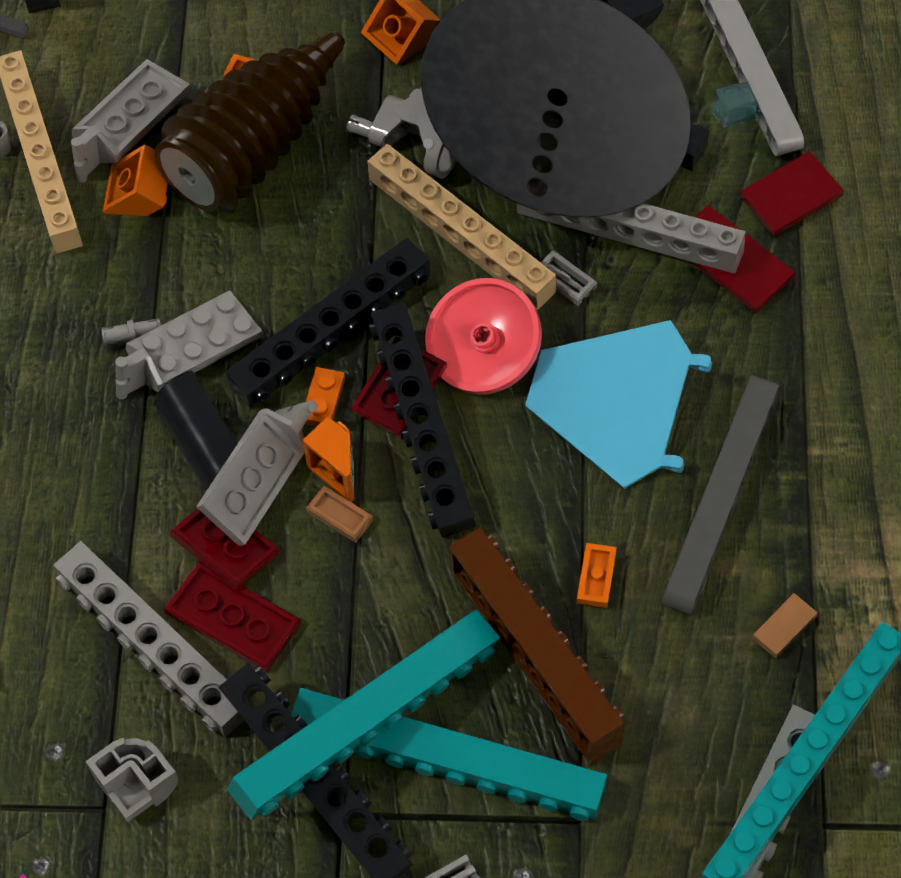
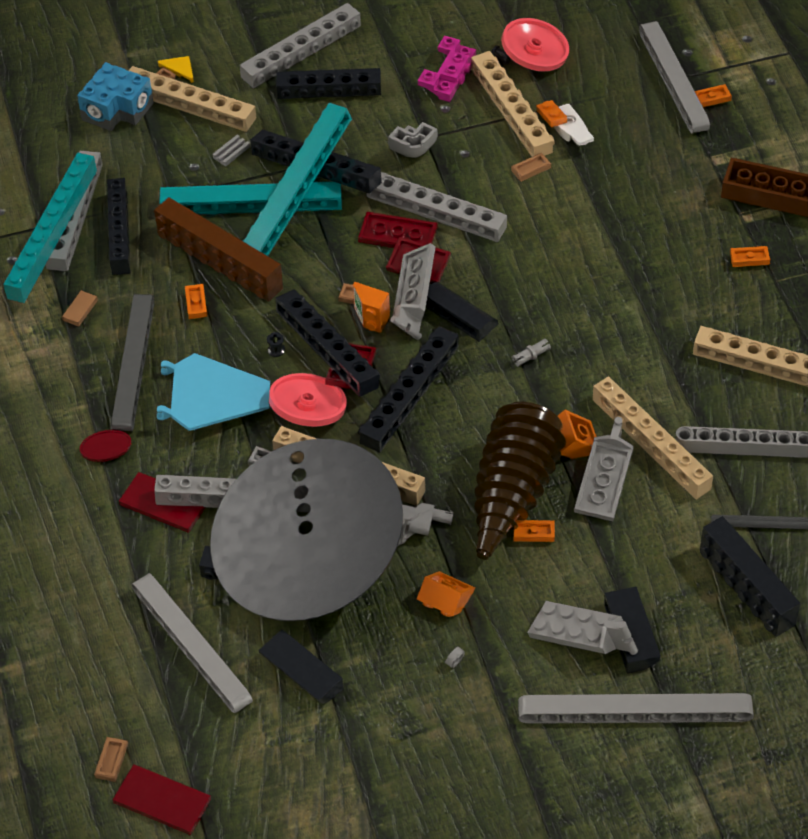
camera: 160 degrees right, 10 degrees down
light grey hinge [115,290,262,399] -> none
orange plate [305,367,345,426] -> none
clear light blue brick [711,81,757,128] -> none
dark red tile [740,151,844,236] -> none
none -> dark red piece [80,430,132,462]
none -> black brick [107,178,131,275]
none -> black bush [267,332,285,357]

